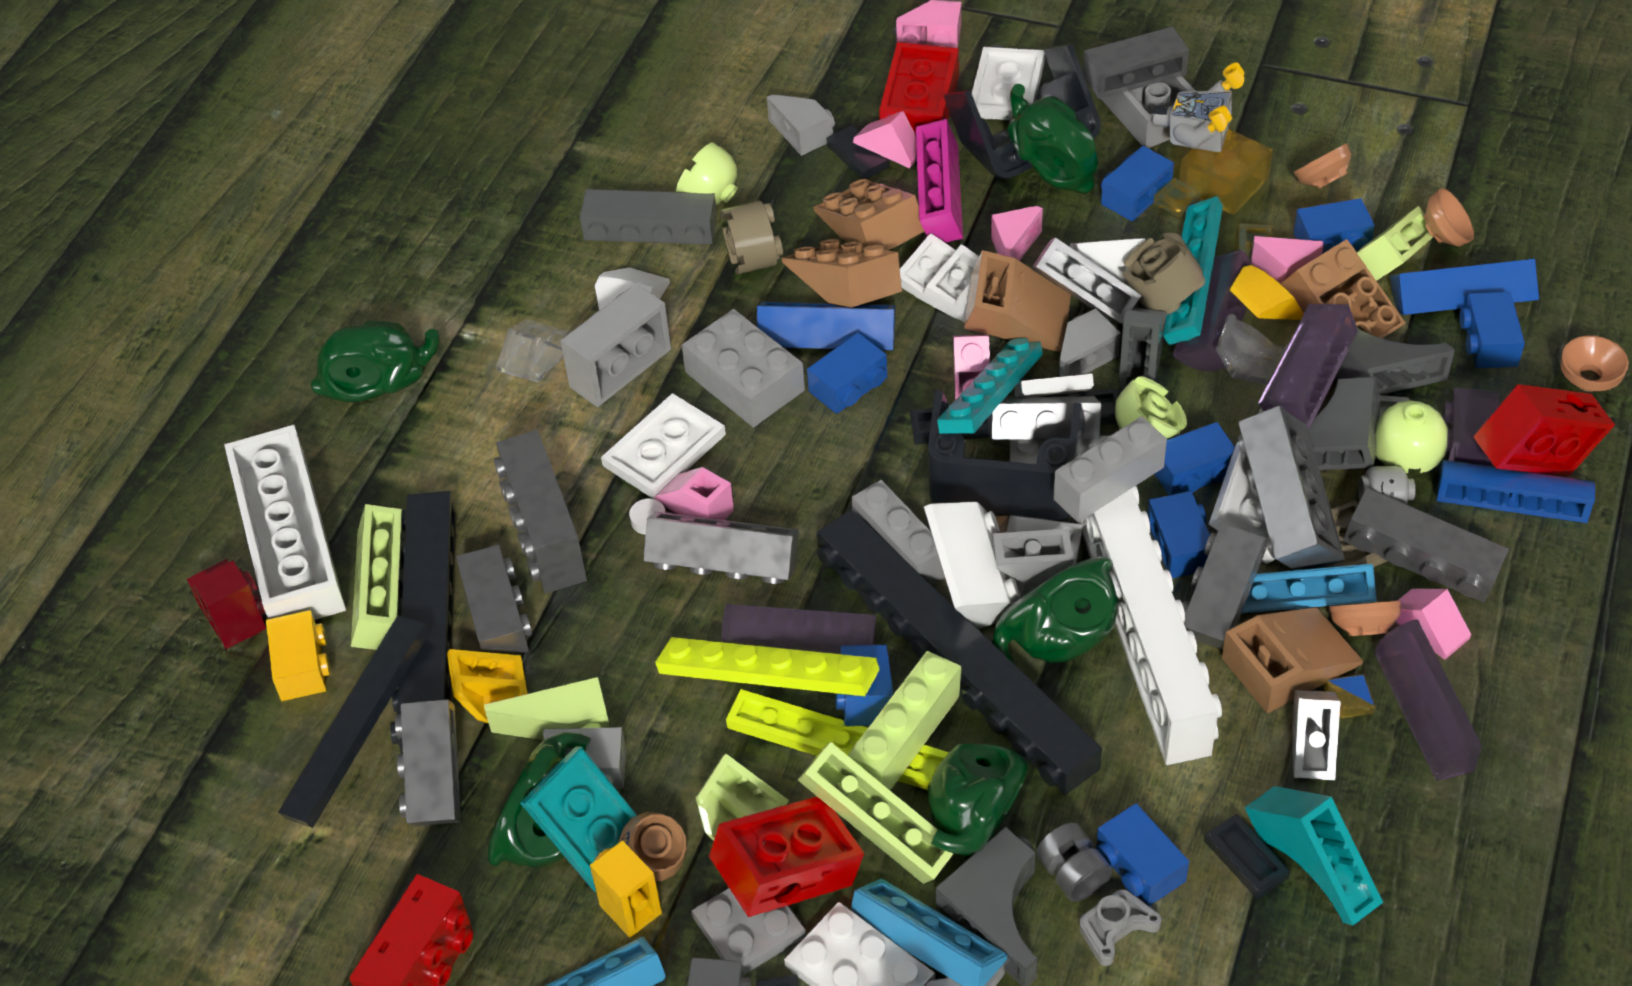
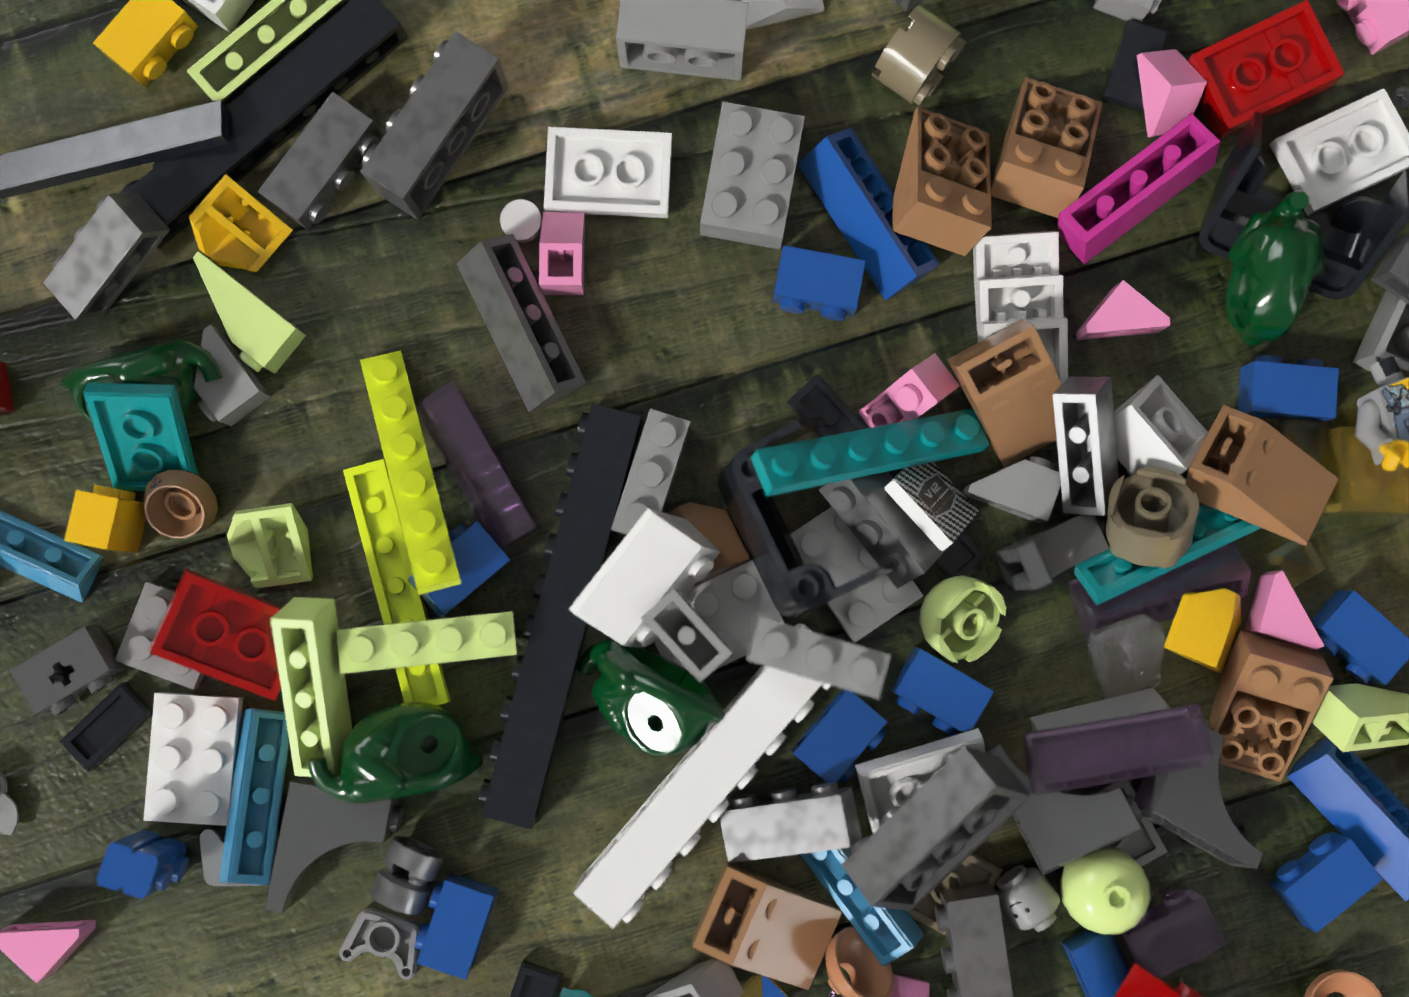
camera: 45 degrees right, 35 degrees up
none -> medium nougat slope [1186,405,1339,546]

